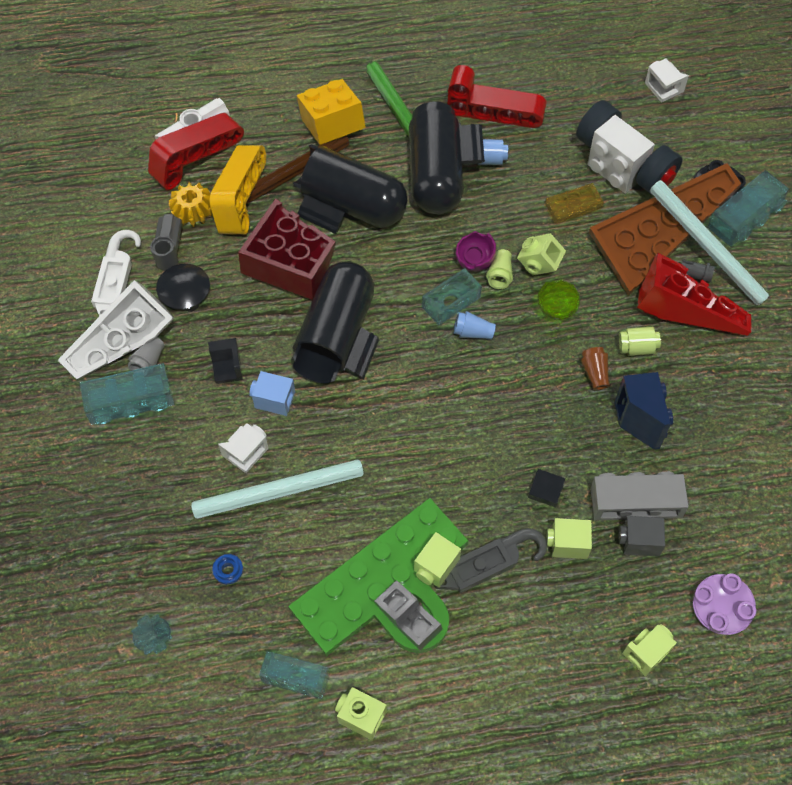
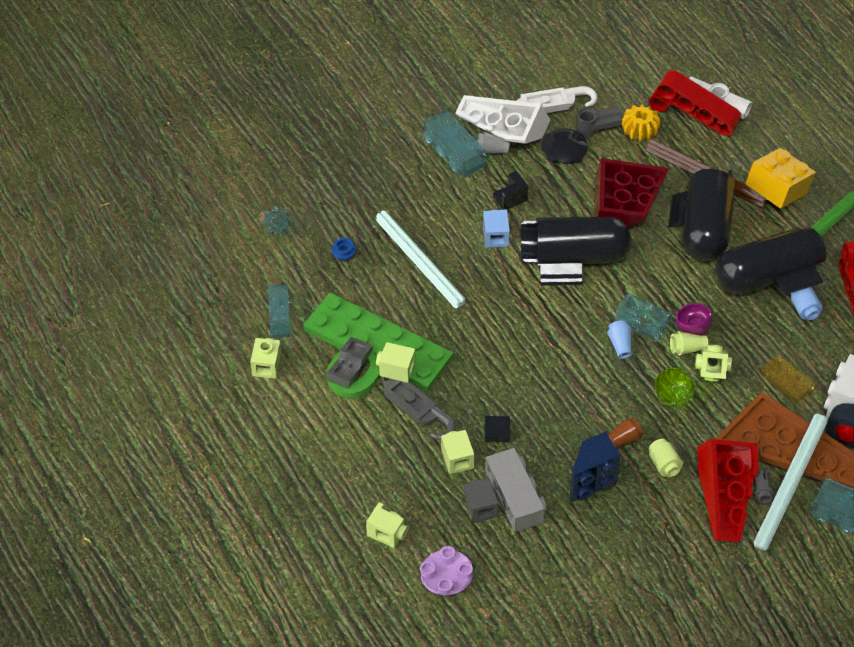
camera: 70 degrees right, 10 degrees down
yellow beam [210,145,266,235] -> none
white window [218,423,269,473] -> none

